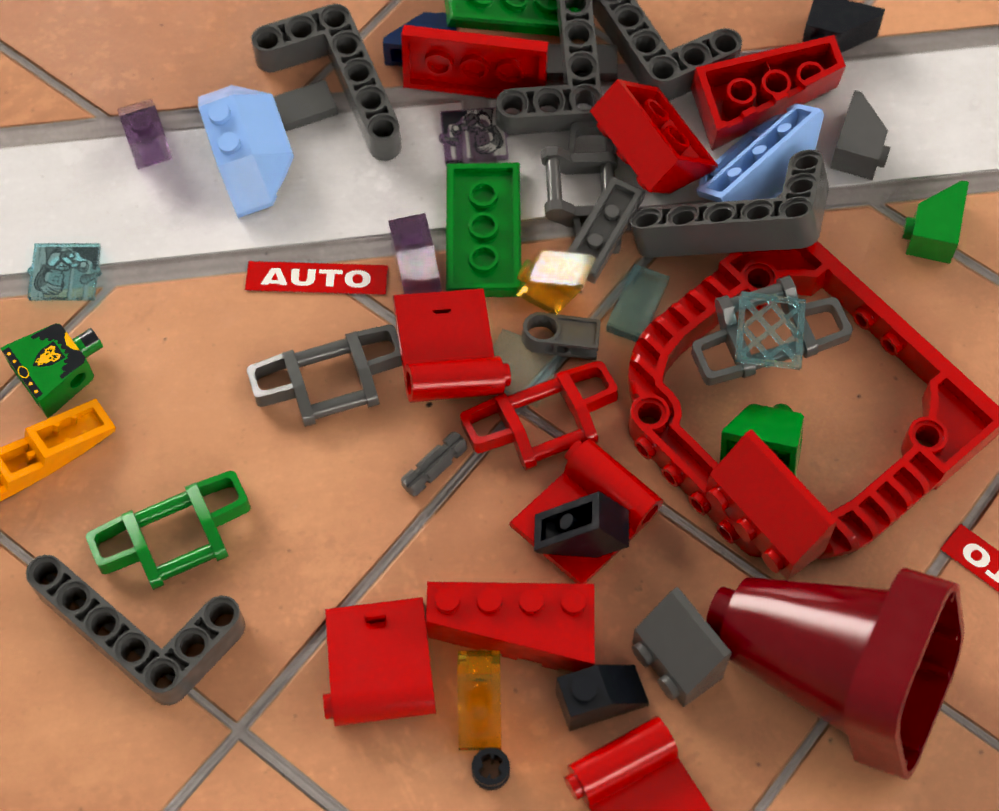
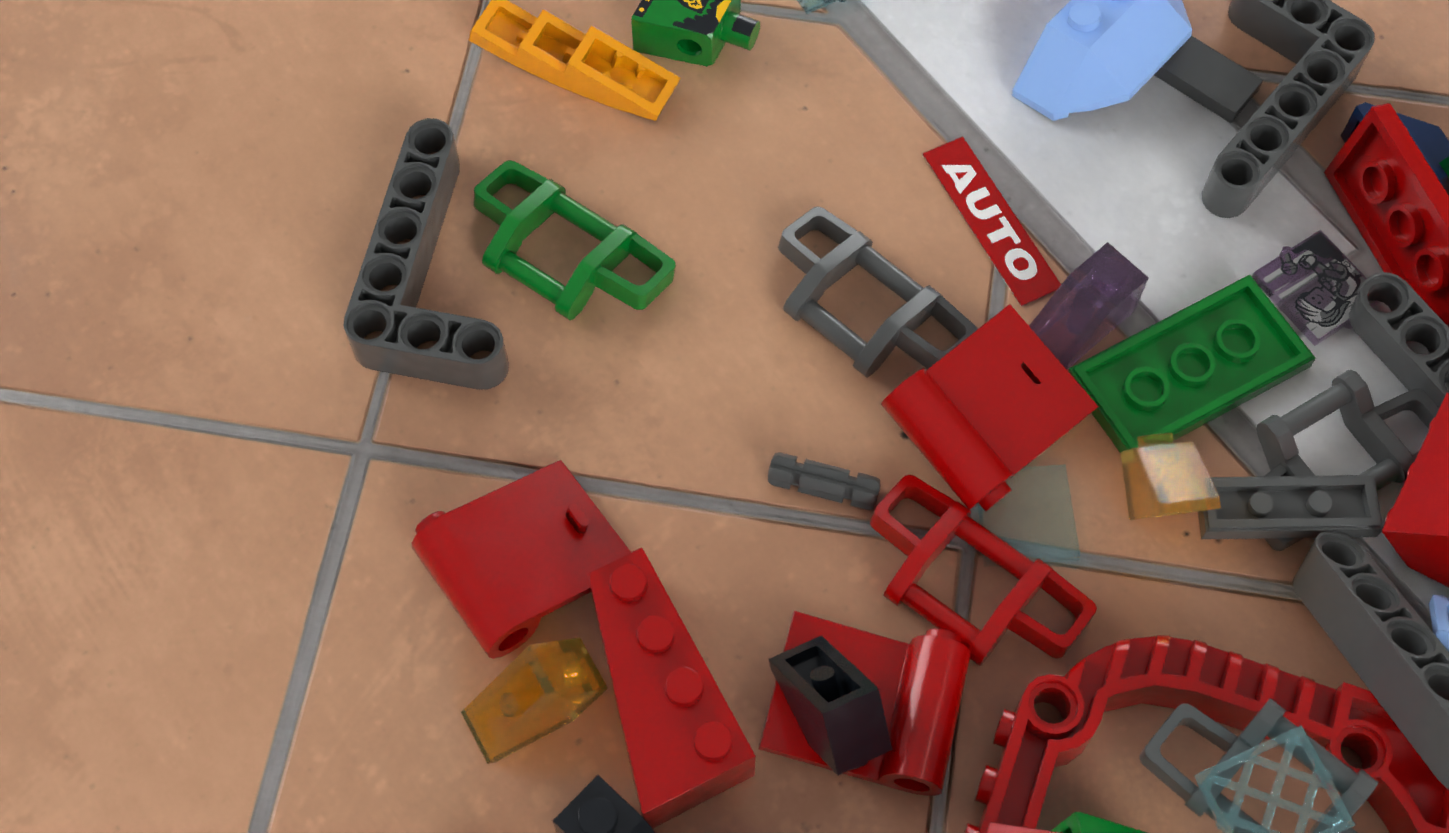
camera: 60 degrees right, 0 degrees up
black bush [472,747,510,791] -> none
dark grey piece [522,312,601,360] -> none
clear light blue tile [606,264,670,342] -> none

